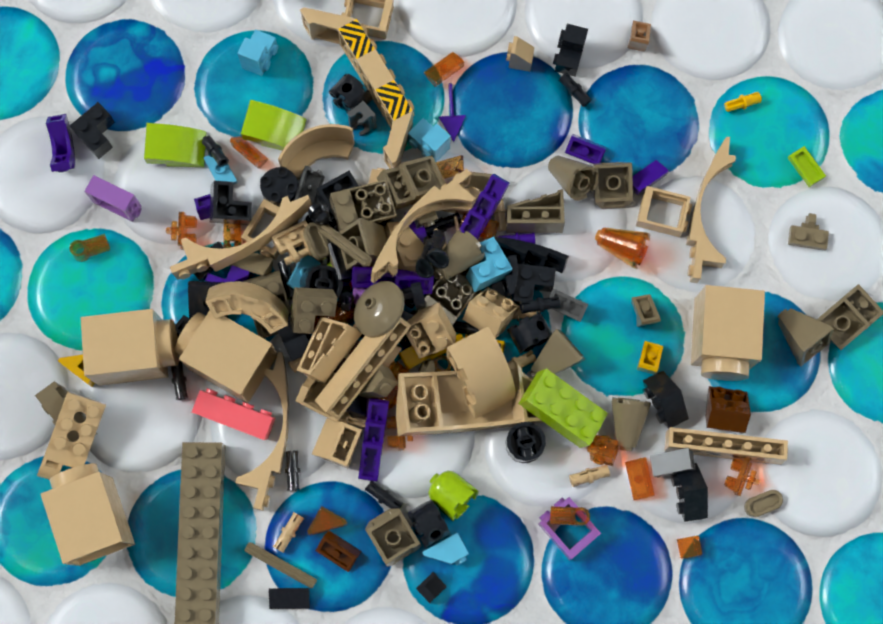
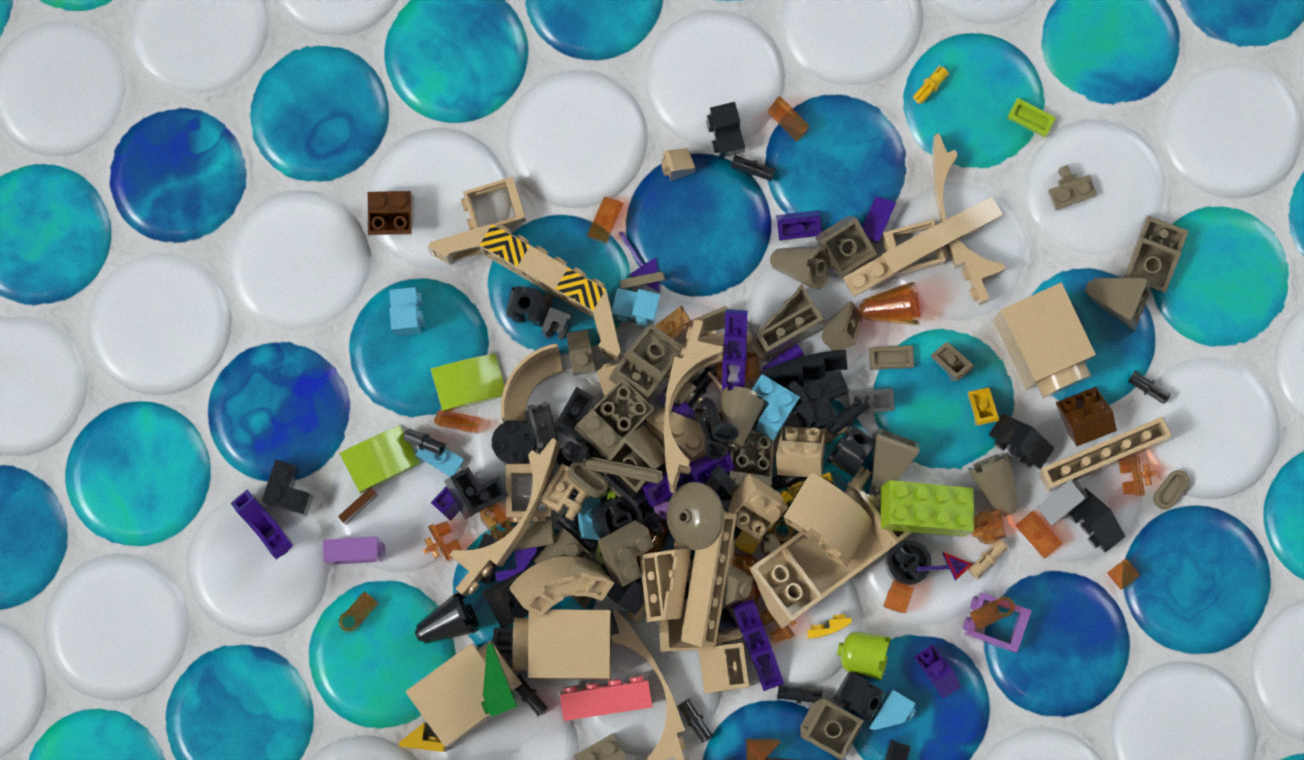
camera: 25 degrees left, 5 degrees up
medium nougat slope [627,20,651,52] -> none
none -> reddish brown tile [338,488,378,525]
none -> black cone [415,591,479,644]
none -> green slope [481,643,518,717]
none -> dark tan slope [566,329,595,376]
none -> dark tan tile [620,271,666,289]
none -> clear orange slope [768,96,809,141]
none -> yellow slope [806,614,852,639]
none -> dark tan slope [821,301,863,351]
none -> tan slope [843,197,1003,297]
none -> dark tan tile [869,346,914,370]
none -> clear orange panel [883,581,914,614]
none -> dark purple slope [914,645,961,698]
none -> piece [917,552,973,581]
none -> black axle [1128,370,1171,404]

